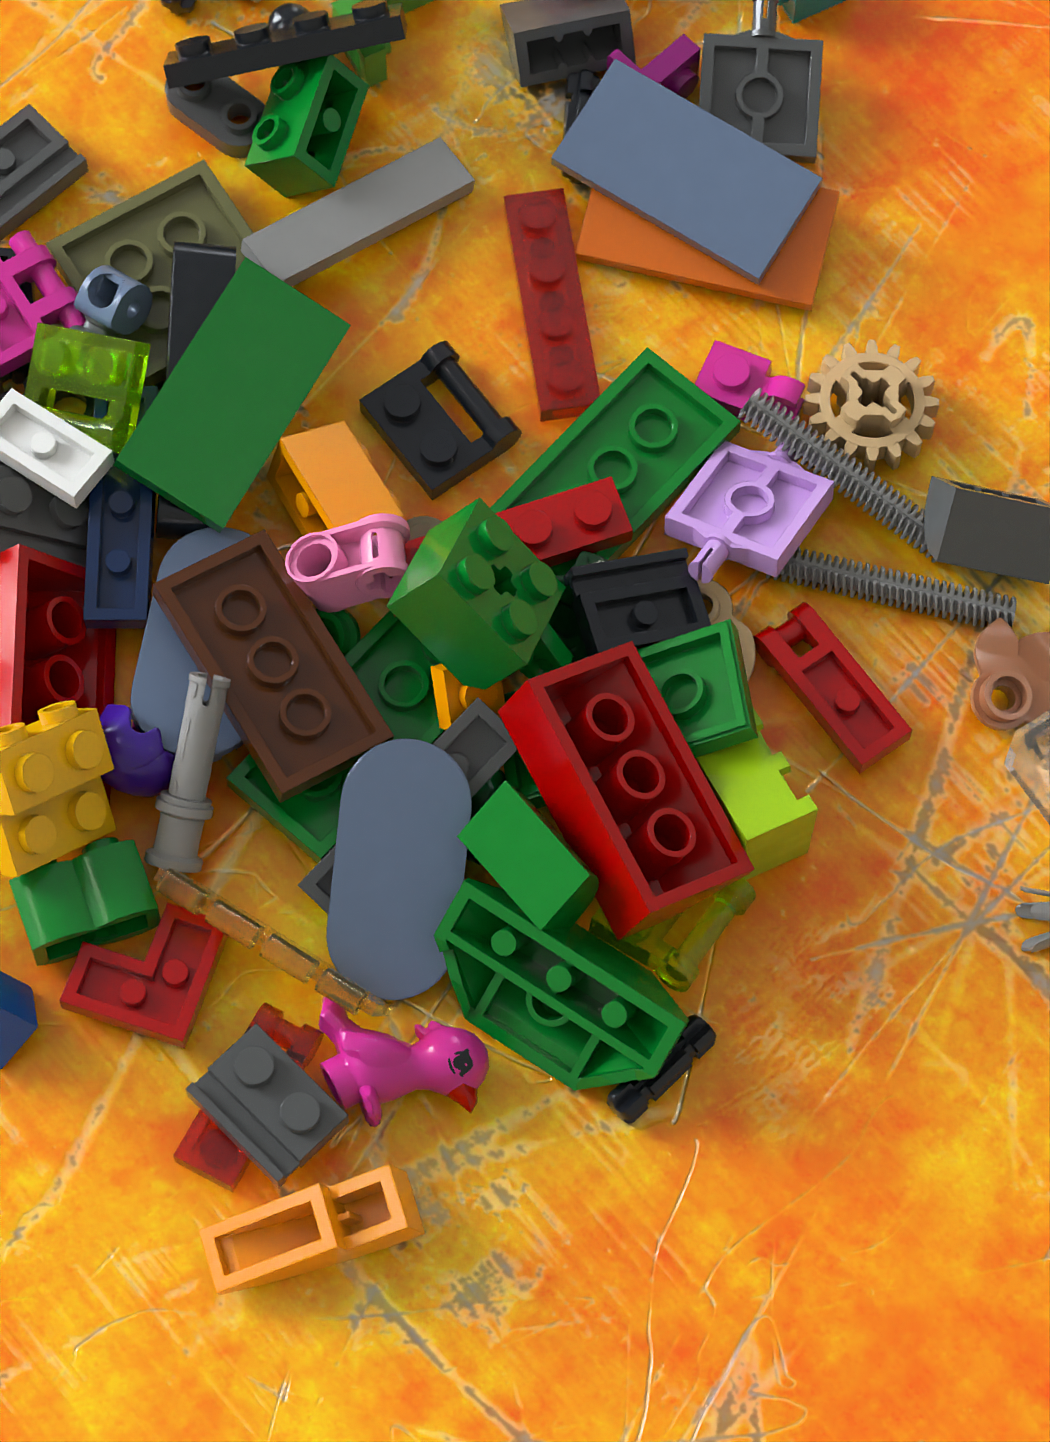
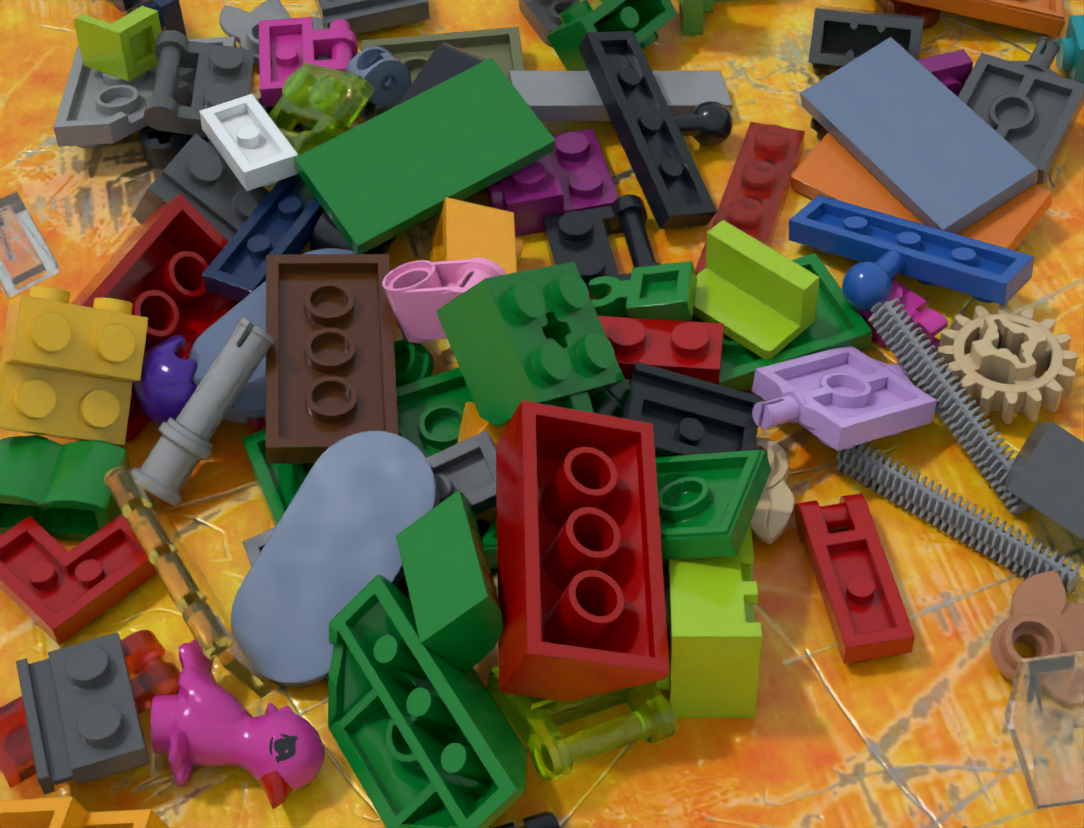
camera: 30 degrees right, 20 degrees down
none -> magenta plate [487,129,619,237]
none -> black plate [578,31,733,230]
none -> green plate [589,261,697,321]
none -> lime panel [693,220,820,360]
none -> blue plate [789,195,1034,311]

